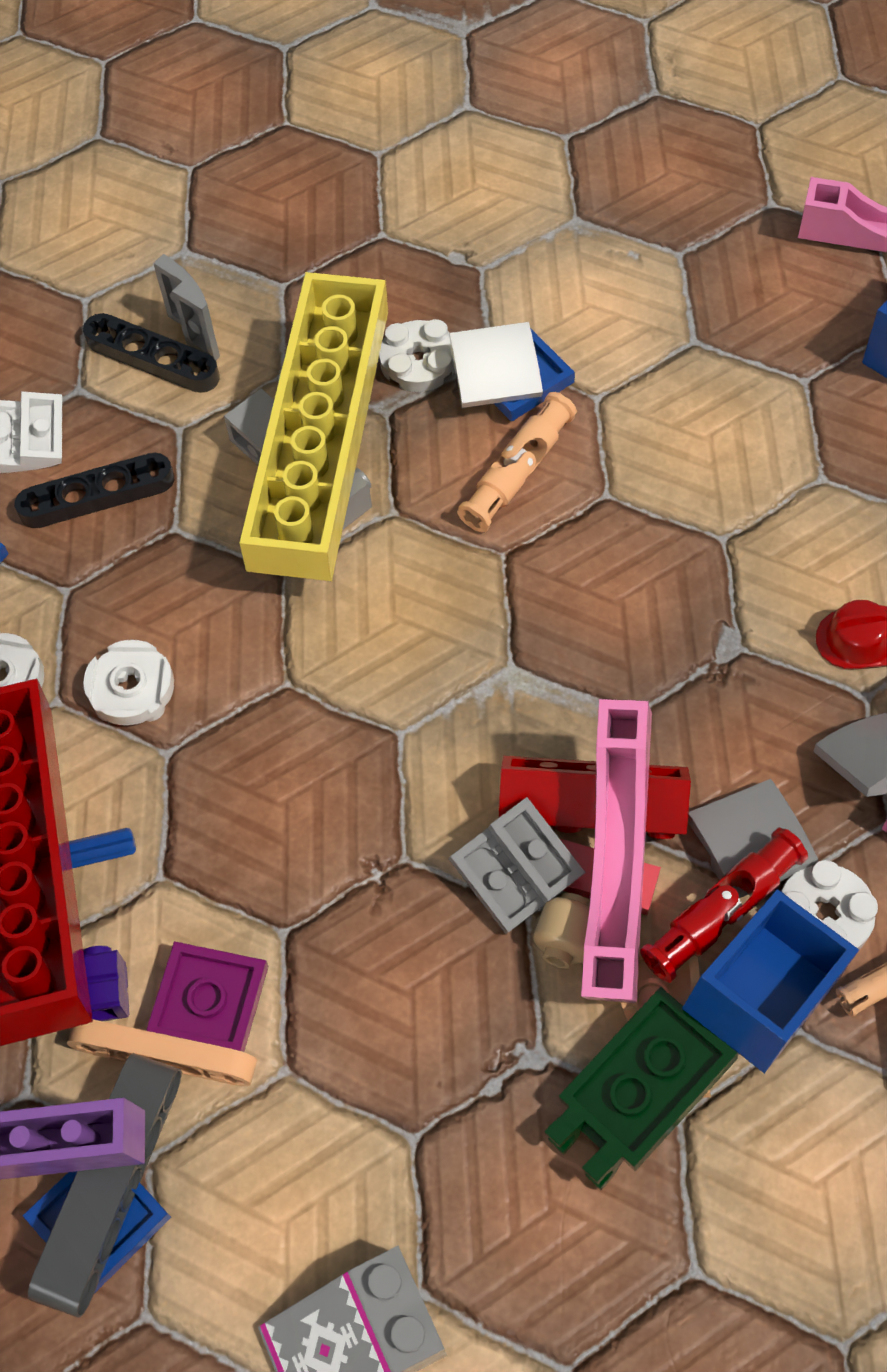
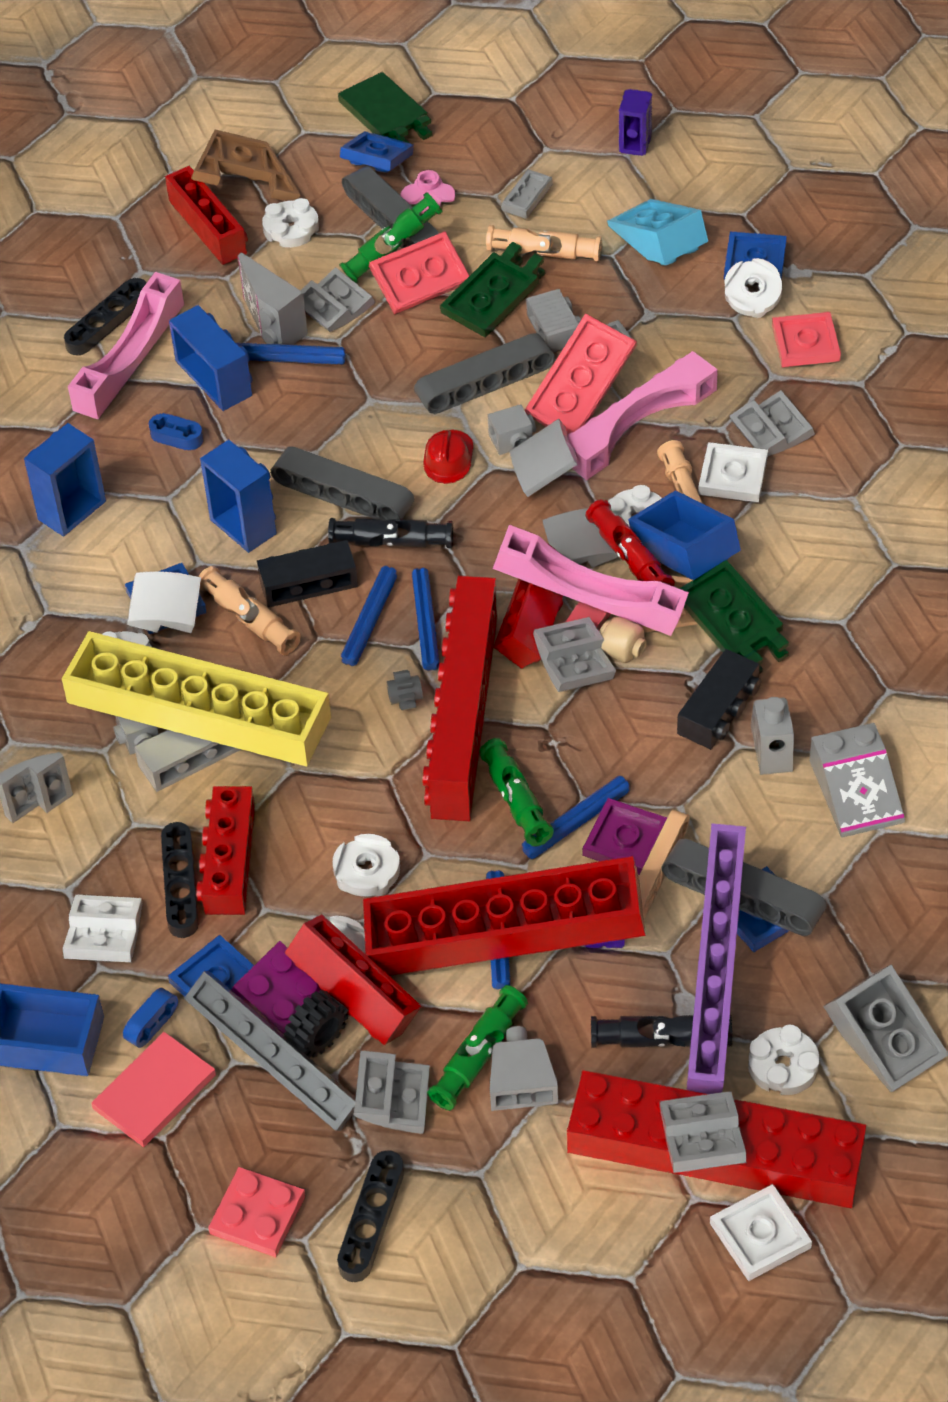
camera: 80 degrees left, 10 degrees down
black beam [83,313,220,393] -> none
none -> blue piece [24,423,106,537]
none -> blue beam [148,413,203,450]
none -> red brick [196,786,255,915]
none -> blue piece [200,439,277,553]
none -> black brick [257,540,358,608]
none -> dark grey beam [270,446,415,521]
none -> black piece [328,518,453,548]
none -> blue axle [341,566,397,666]
none -> dark grey gear [386,669,423,710]
none -> blue axle [412,567,439,671]
none -> red brick [423,576,498,822]
none -> green piece [479,738,554,846]
none -> blue axle [522,776,630,859]
none -> black brick [677,649,761,750]
none -> light grey torso [751,697,794,775]

